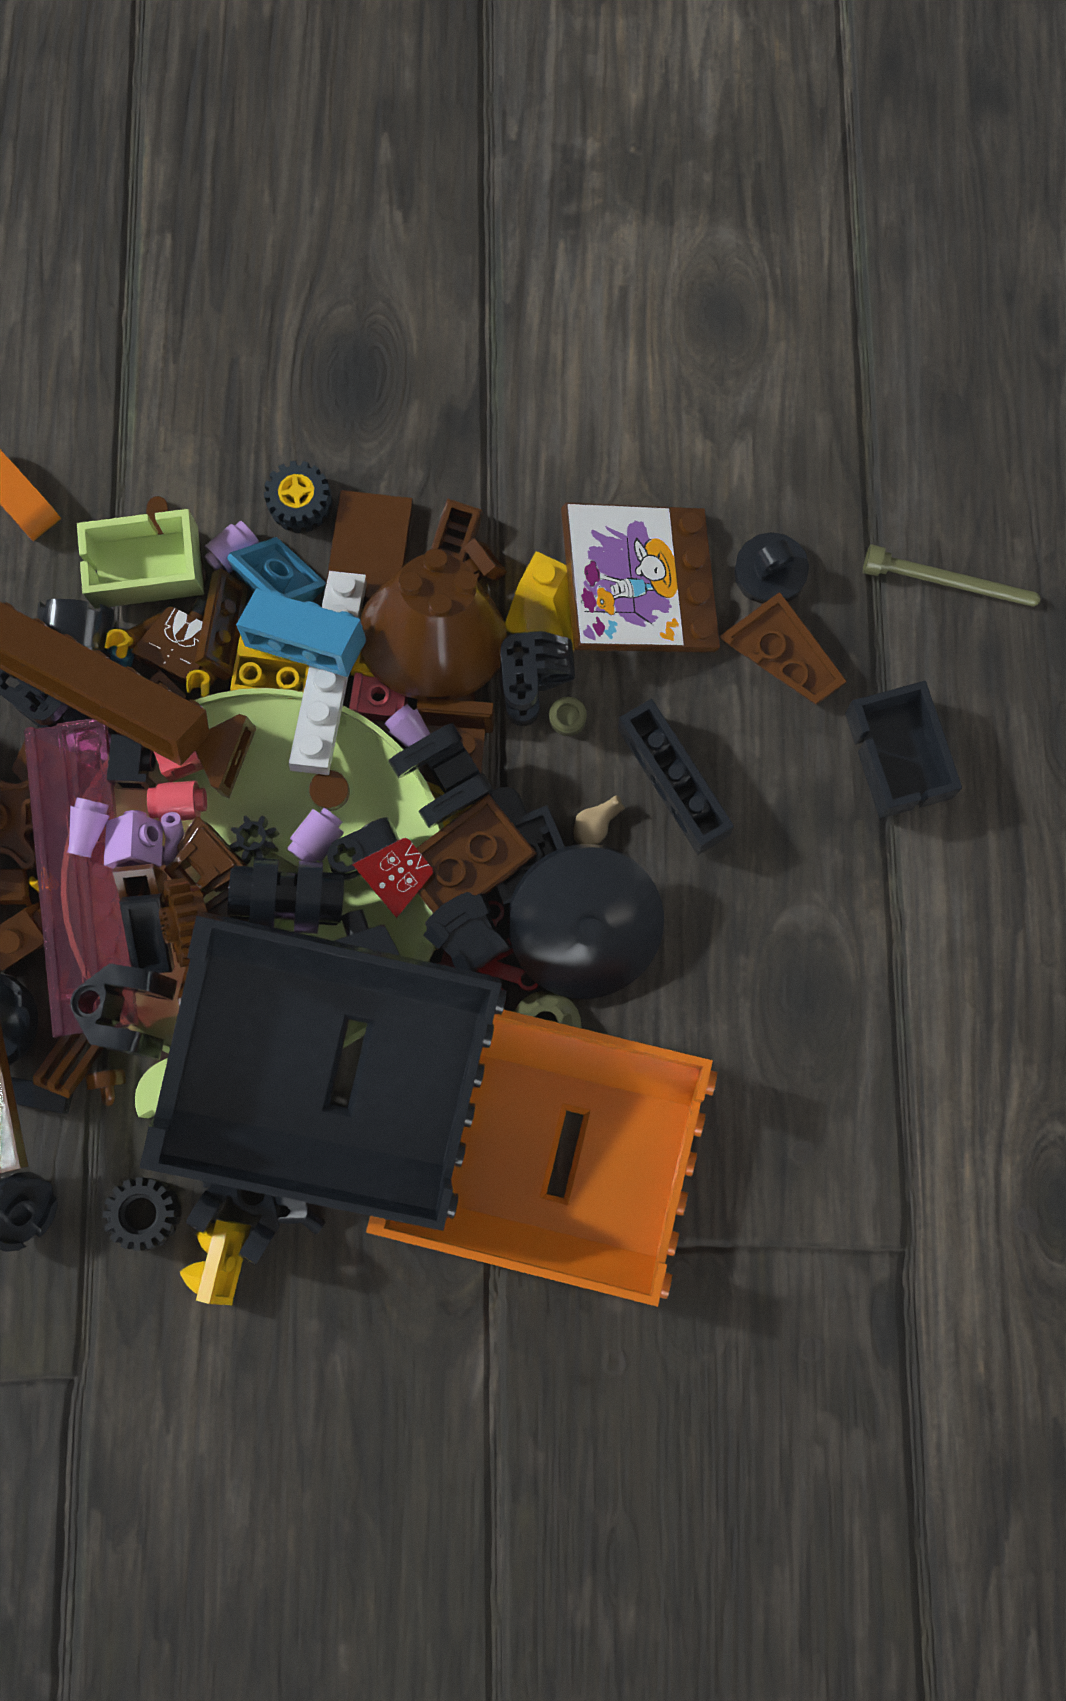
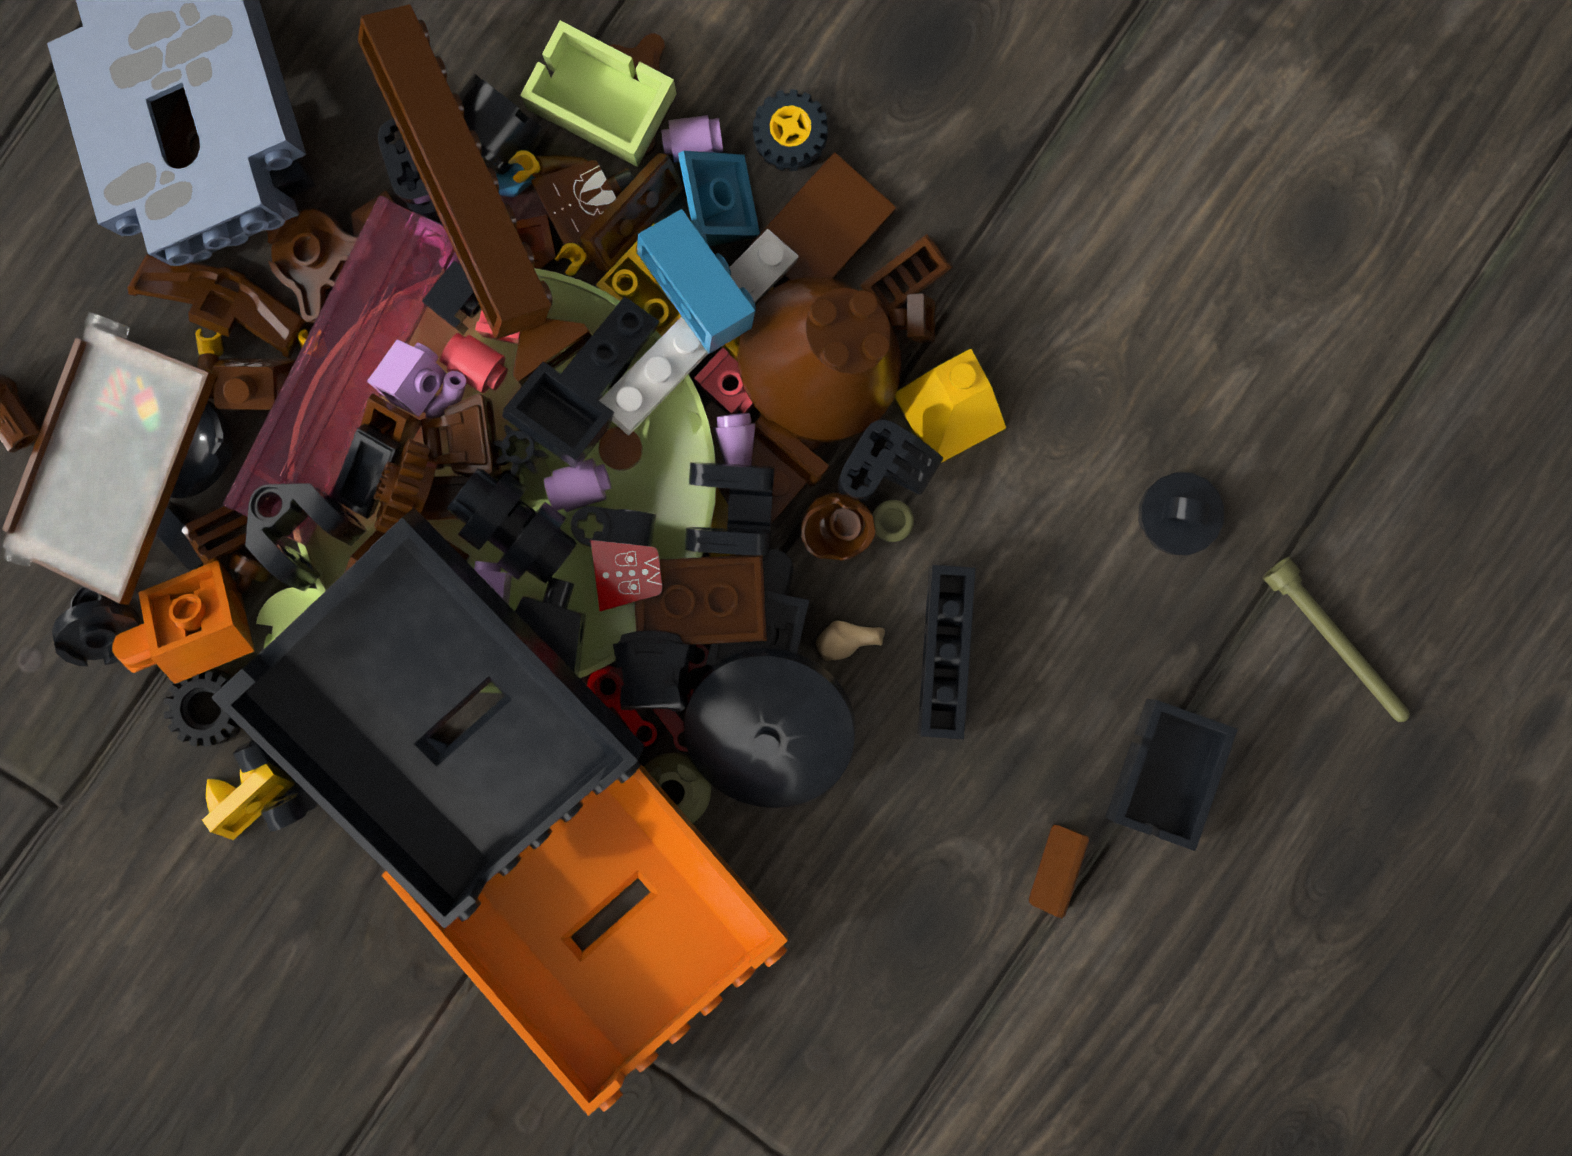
camera: 30 degrees right, 10 degrees up
lavender cone [67,797,110,858] -> none
plate [561,502,720,652] -> none
reddish brown wing [719,592,847,705] -> none
none -> orange brick [112,560,255,684]
none -> black plate [502,296,659,469]
none -> reddish brown hair [801,493,876,561]
none -> reddish brown slope [1029,824,1090,919]

